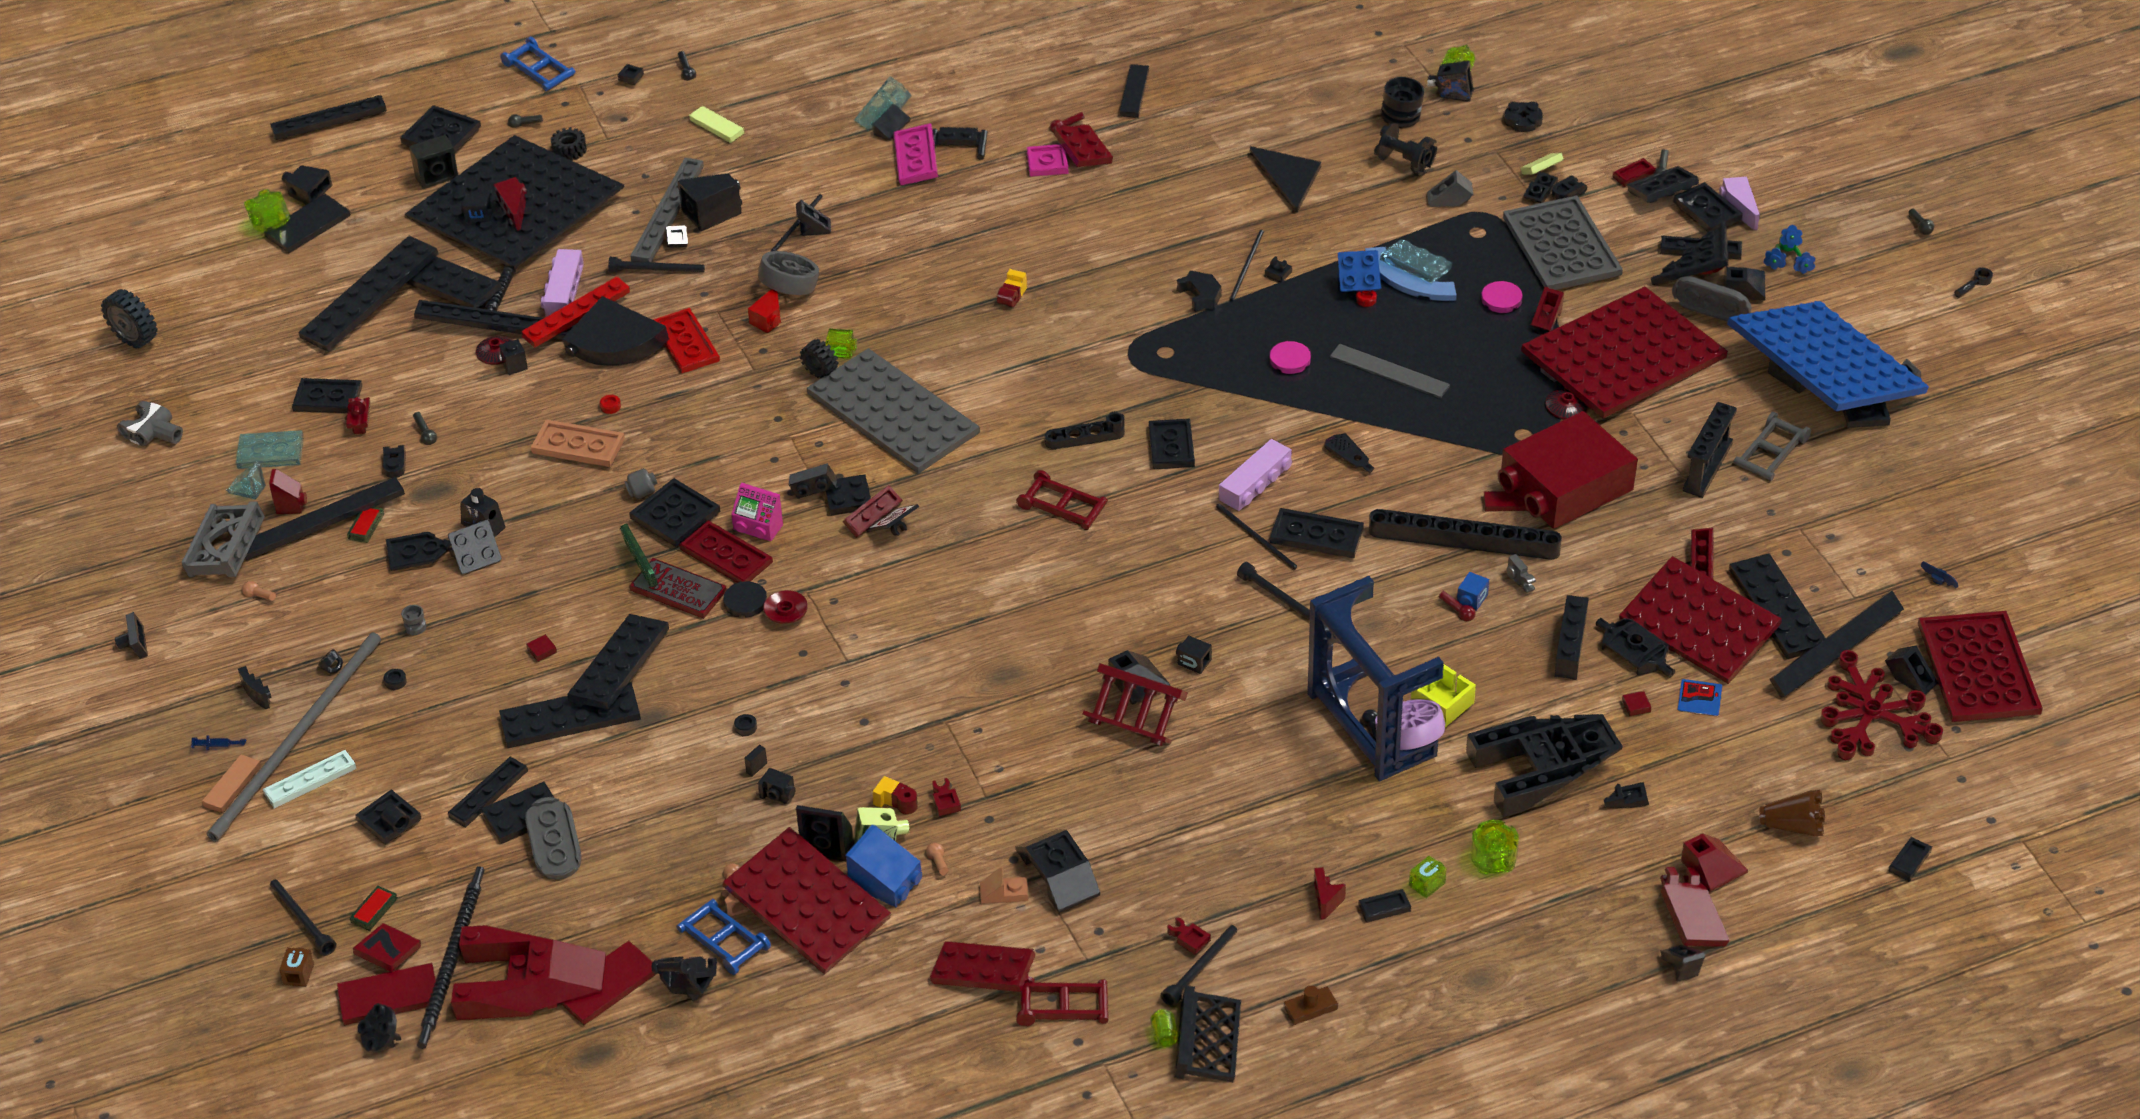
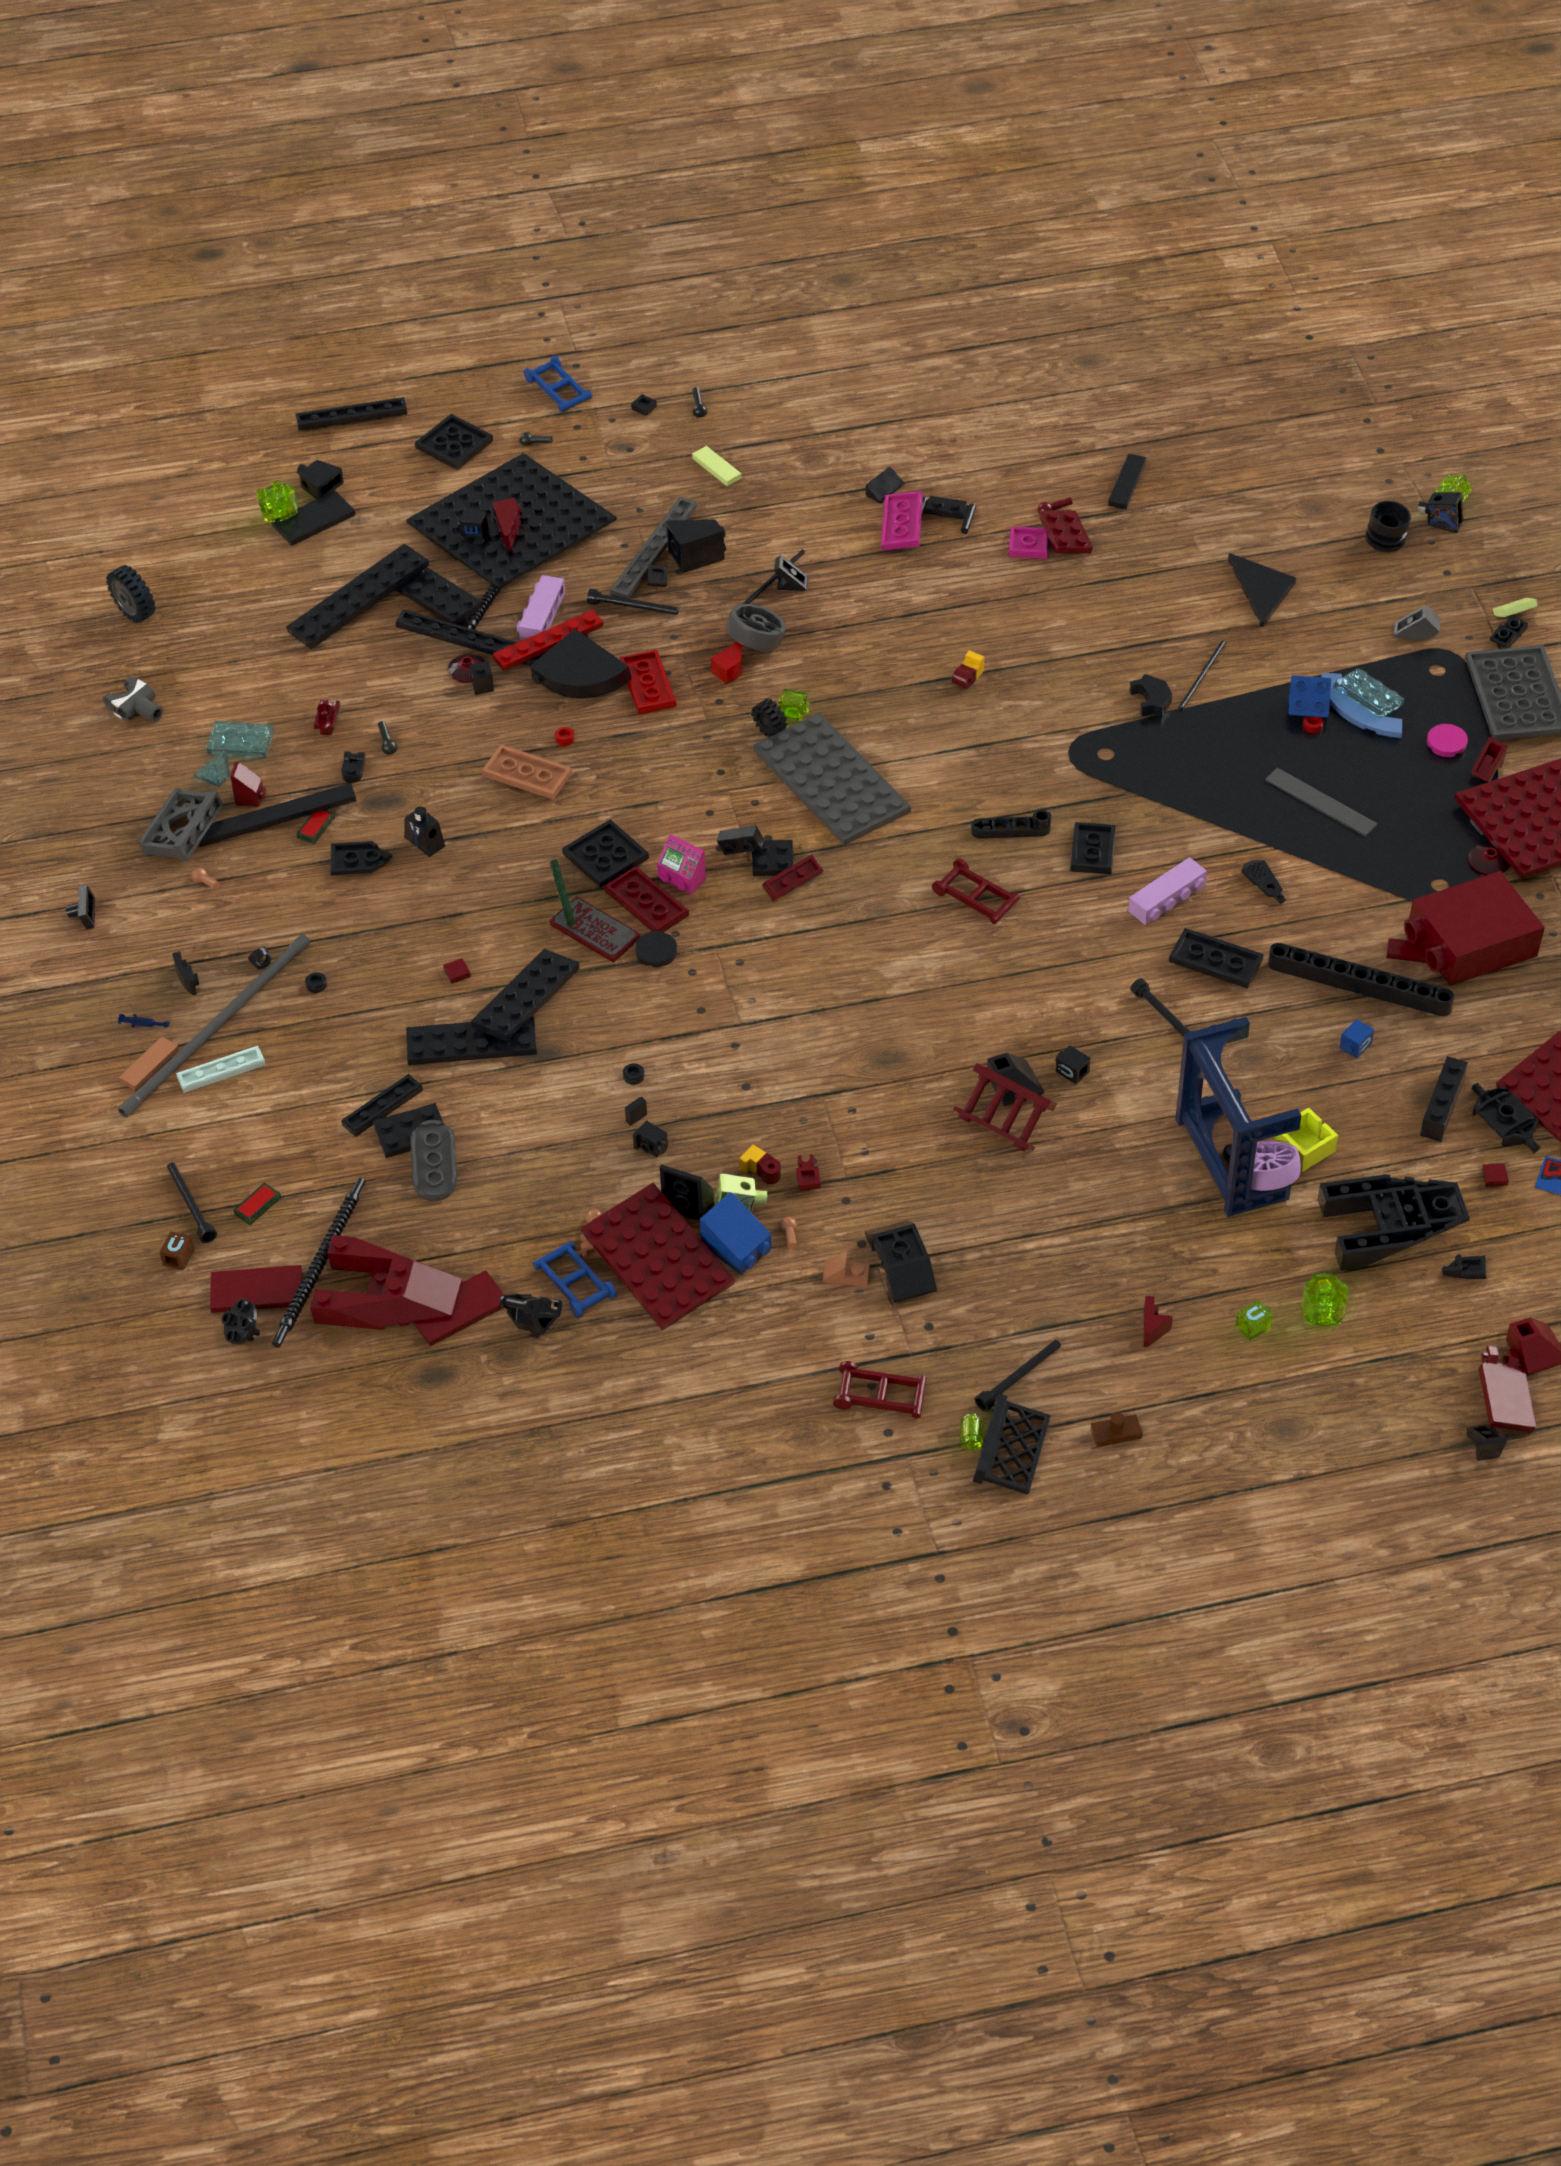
camera: 10 degrees right, 5 degrees up
black tile [292,378,363,413] -> none
dark red tile [353,923,421,972] -> none
black plate [355,789,422,845] -> none
dark grey wheel [401,605,426,635] -> none
pearl dark grey brick [409,135,458,189] -> none
bracket [448,520,502,574] -> none
black tyre [550,127,587,160] -> none
dark grey head [625,468,658,499] -> none
dark red dish [764,590,808,624] -> none
clear light blue slope [854,76,912,130] -> none
black piece [866,504,919,536] -> none
dark red plate [930,941,1036,992] -> none
dark red plate [1167,917,1211,955] -> none
black axle [1216,503,1297,569] -> none
black tile [1265,256,1292,282] -> none
dark pink tile [1270,341,1311,374] -> none
black tile [1358,889,1411,923] -> none
black piece [1374,123,1437,176] -> none
dark red bar [1438,590,1476,621] -> none
black plate [1504,101,1543,132] -> none
dark grey plate [1507,554,1536,593] -> none
black plate [1552,175,1587,200] -> none

